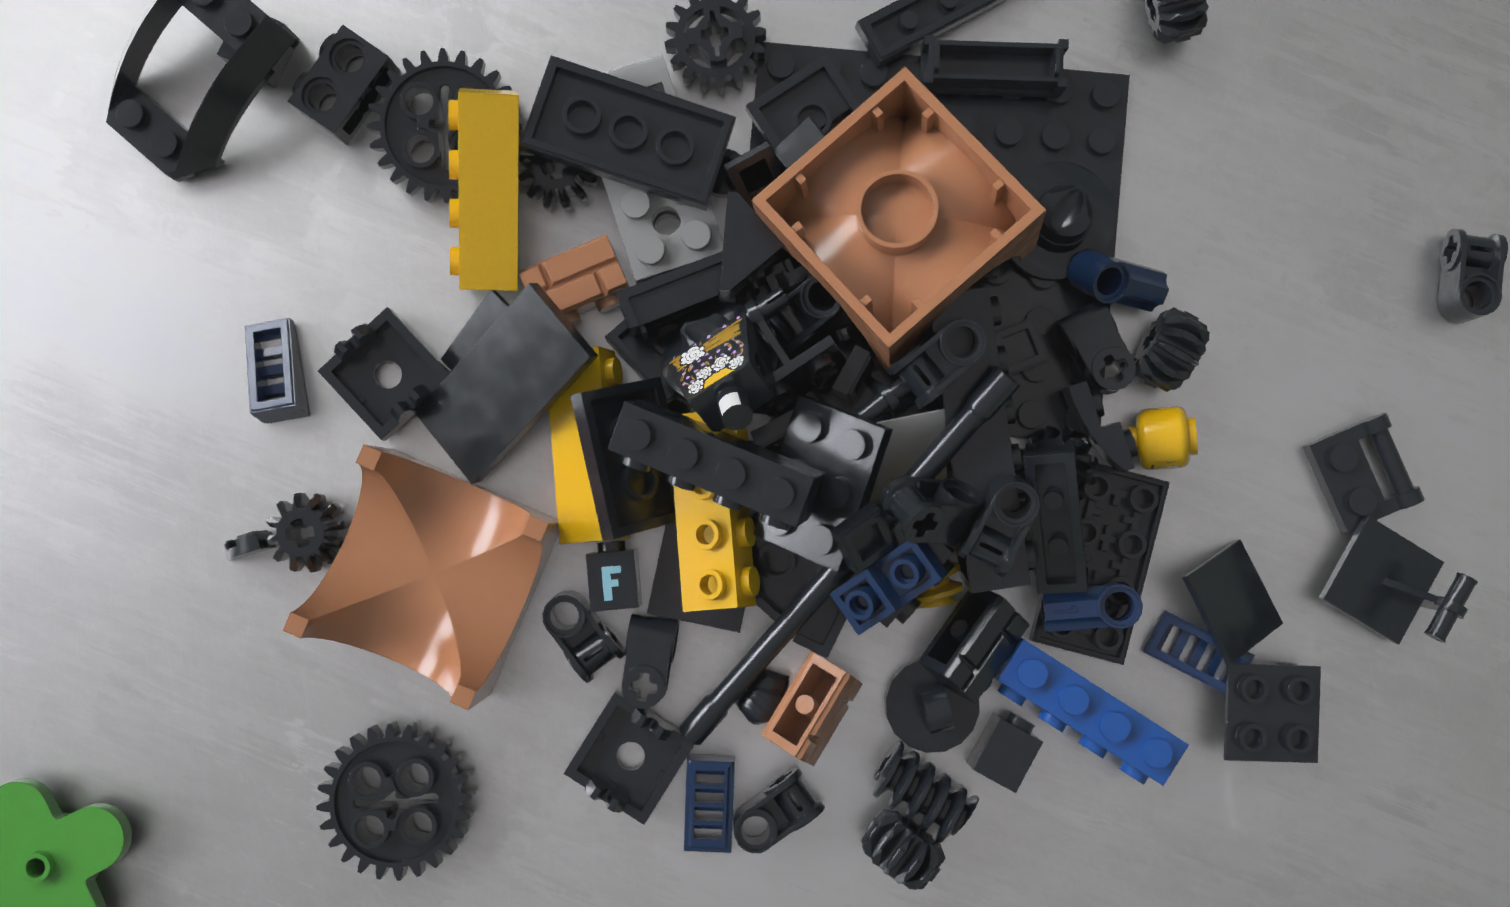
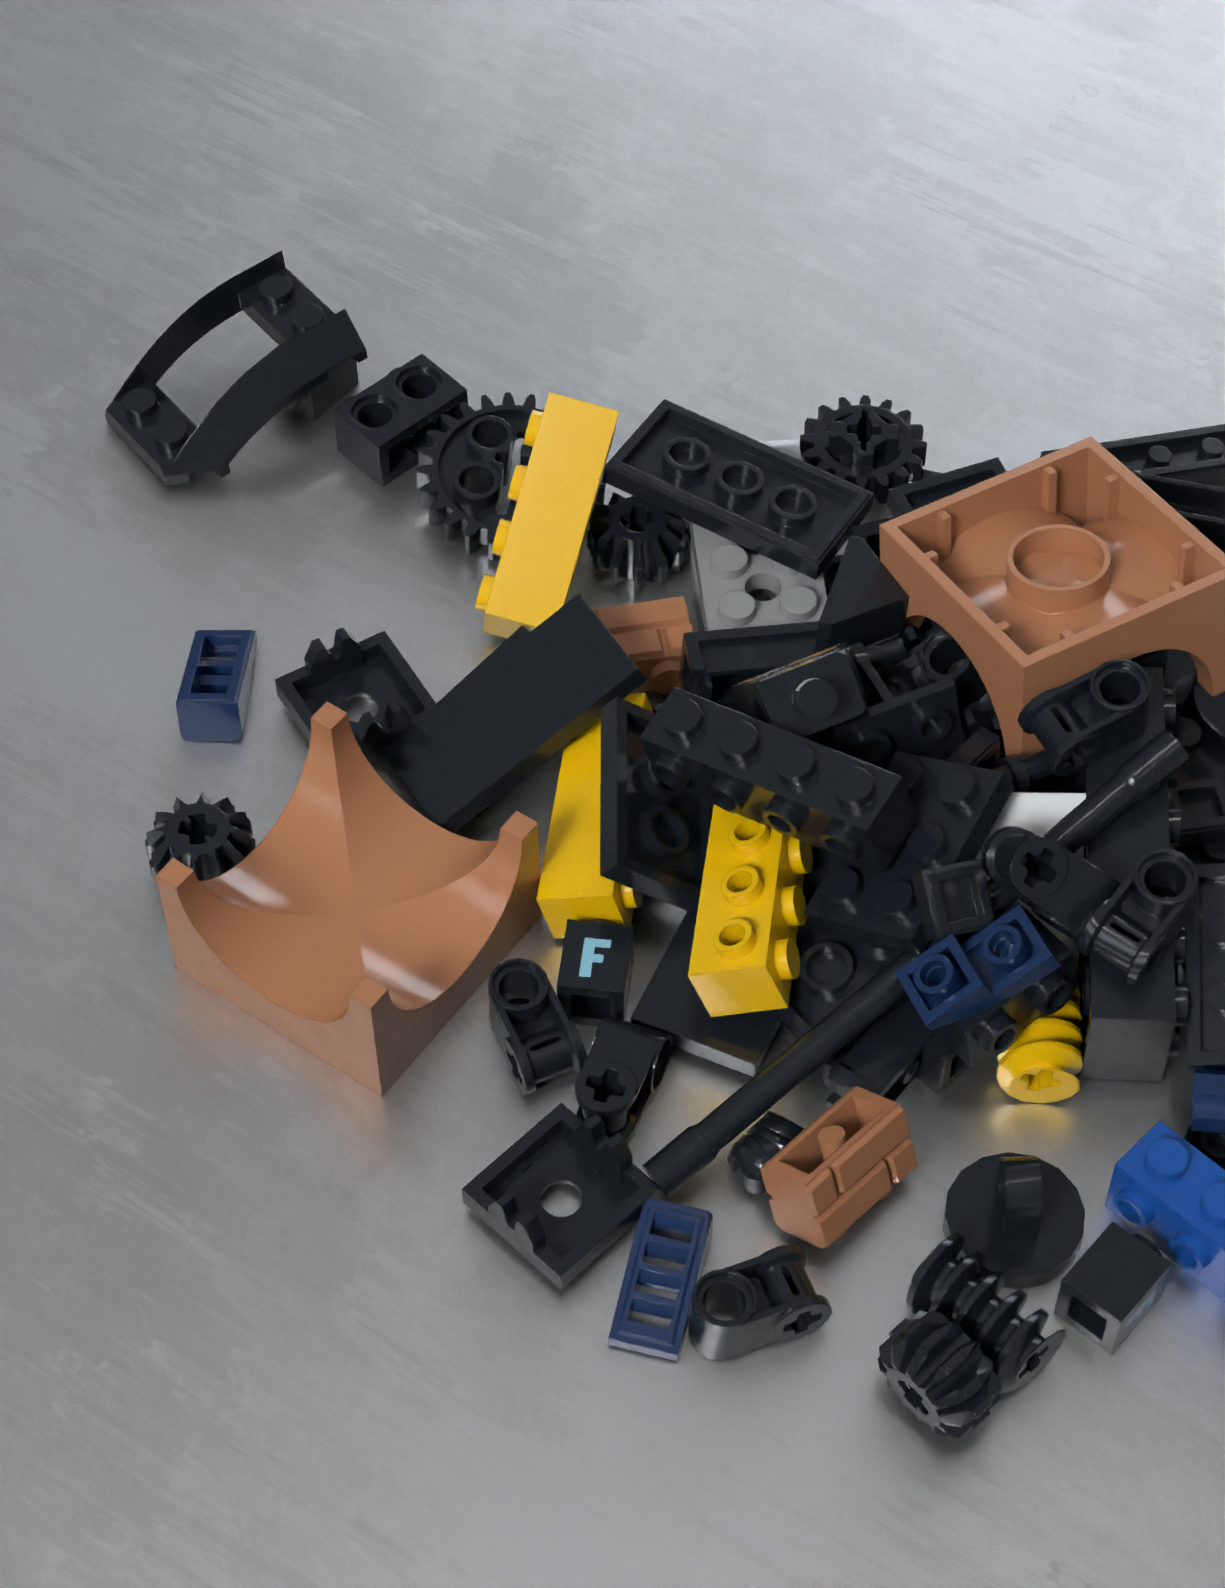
camera: 10 degrees right, 35 degrees down
black tile [224,530,276,561] -> none
black gear [316,721,476,881] -> none
black brick [917,589,1030,704] -> none

